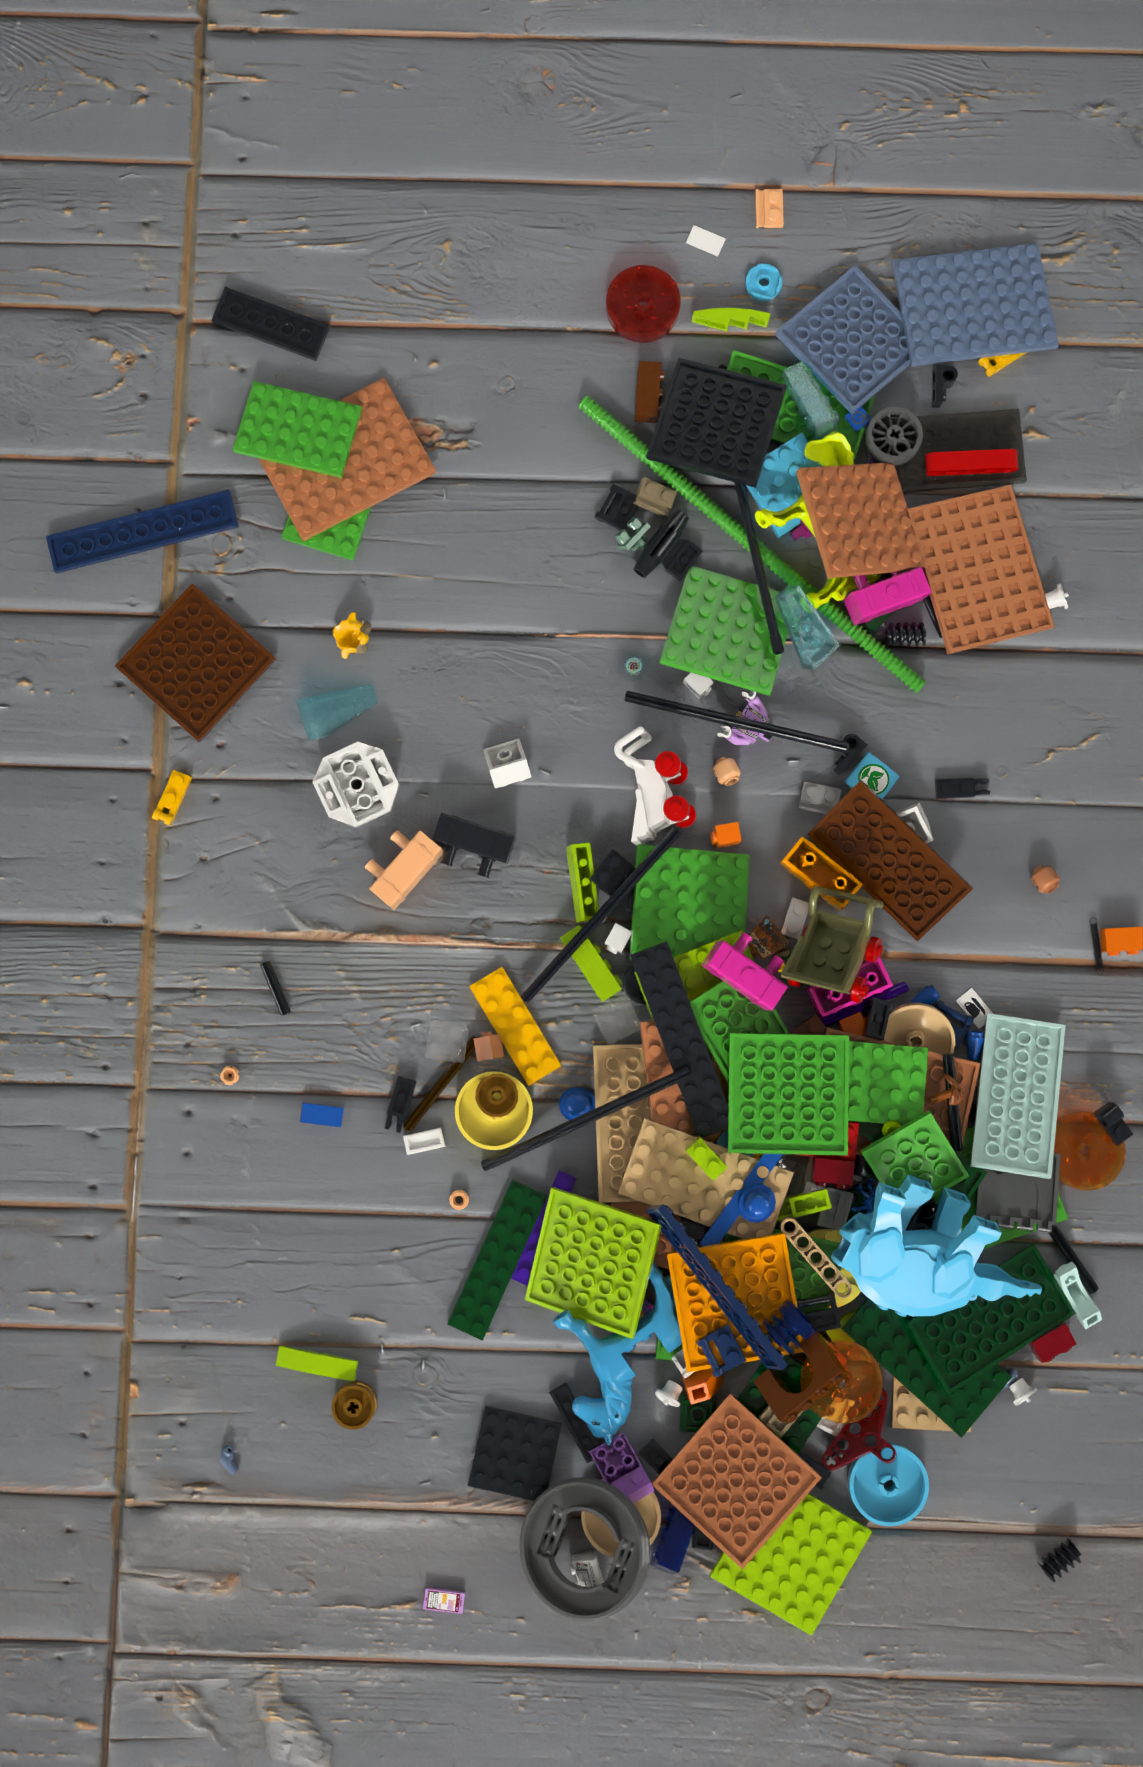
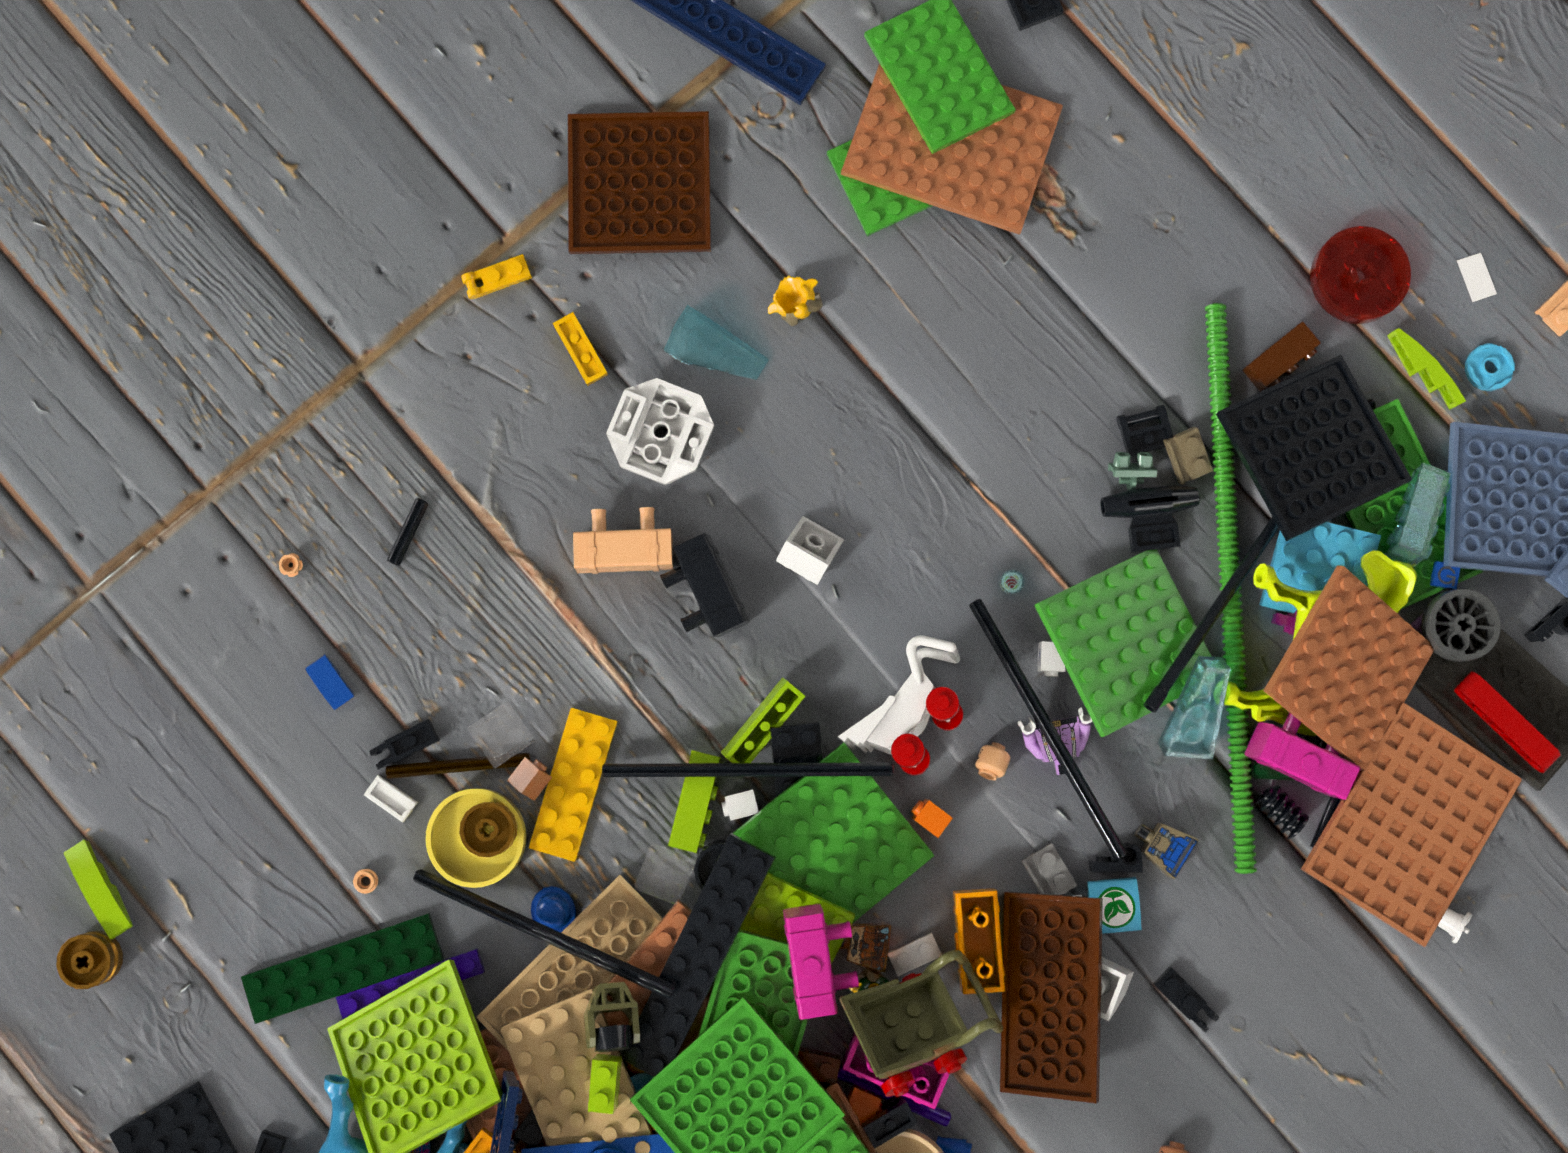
camera: 50 degrees right, 0 degrees up
none -> yellow plate [552,312,608,386]
none -> olive piece [584,982,640,1052]
none -> torso [1134,823,1199,880]

